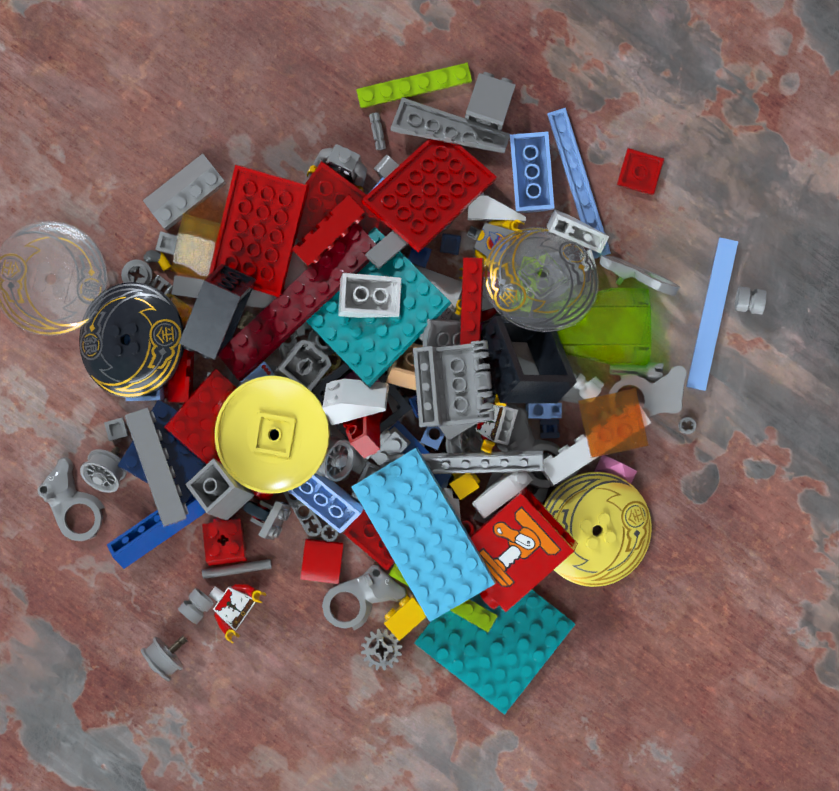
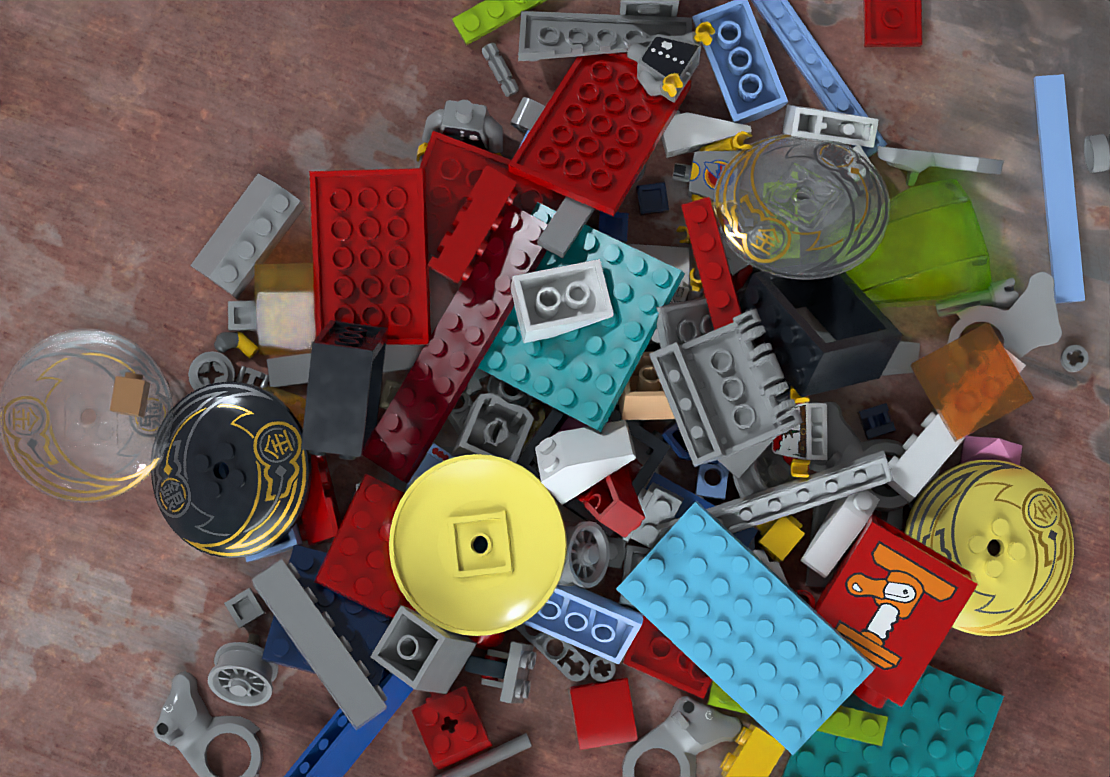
camera: 15 degrees left, 5 degrees down
light blue leg [525,403,562,419] -> none
white piece [573,373,604,403] -> none
none -> medium nougat brick [109,372,150,418]
none -> torso [627,22,716,103]

